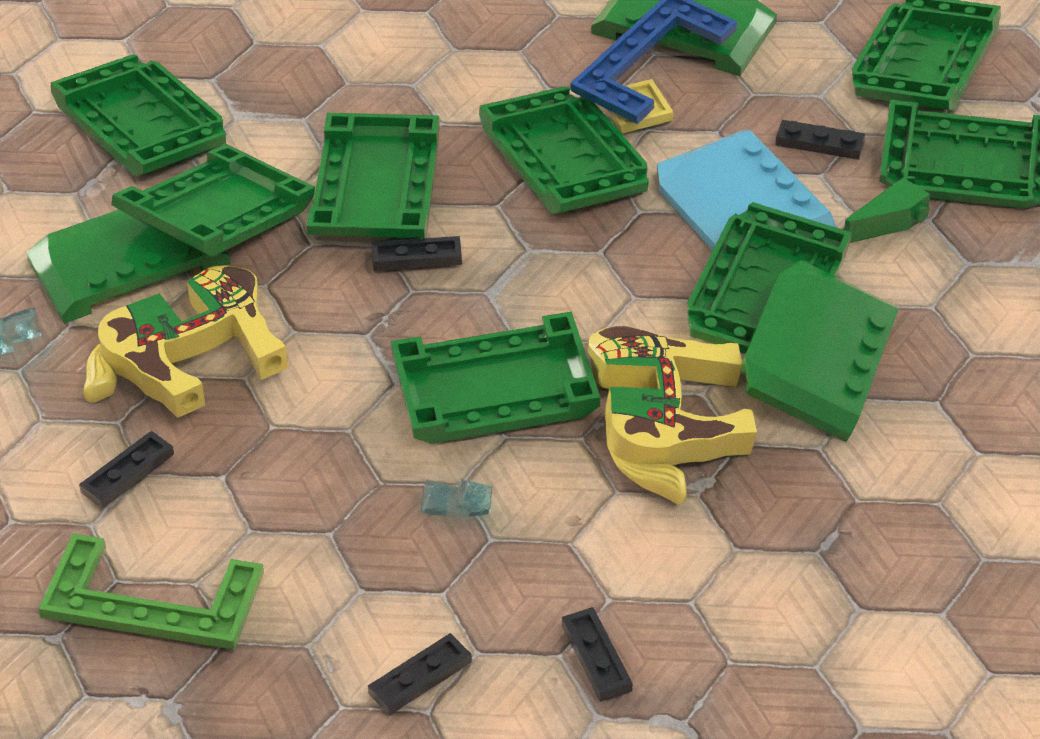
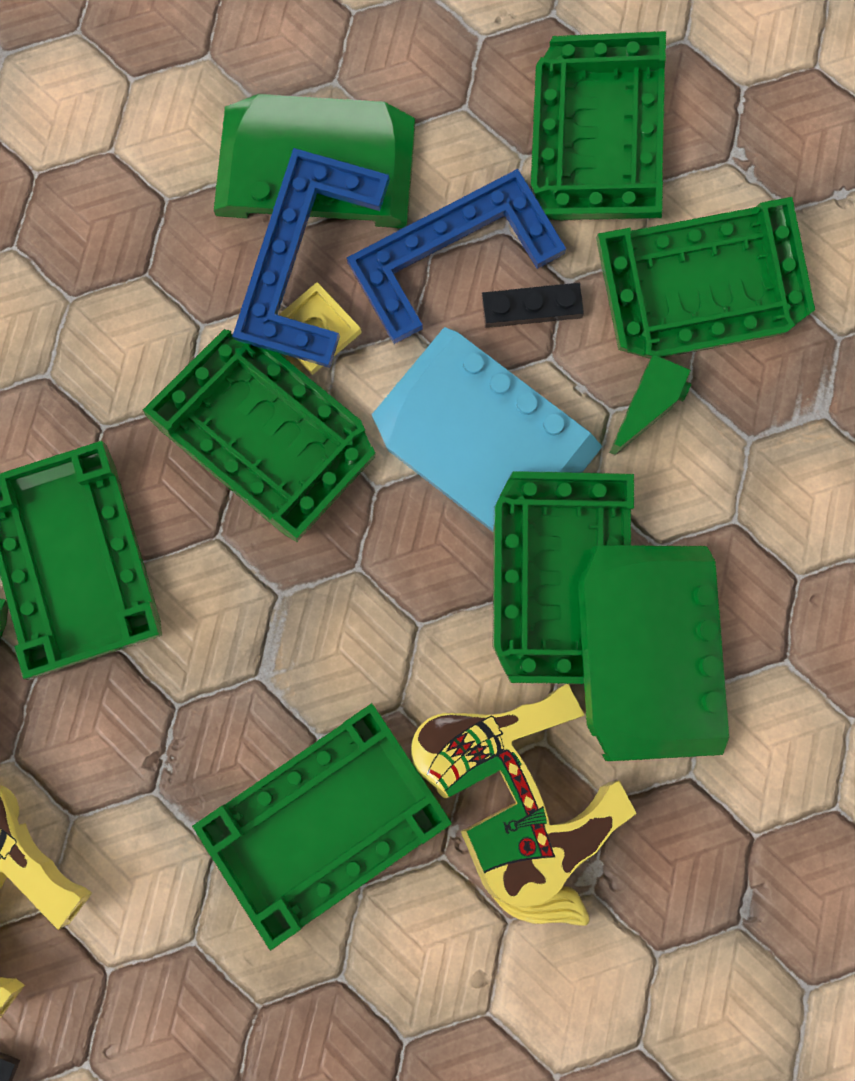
camera: 20 degrees left, 35 degrees up
black plate [371,236,462,271] -> none
clear light blue slope [421,479,492,517] -> none
none -> blue plate [347,169,566,344]

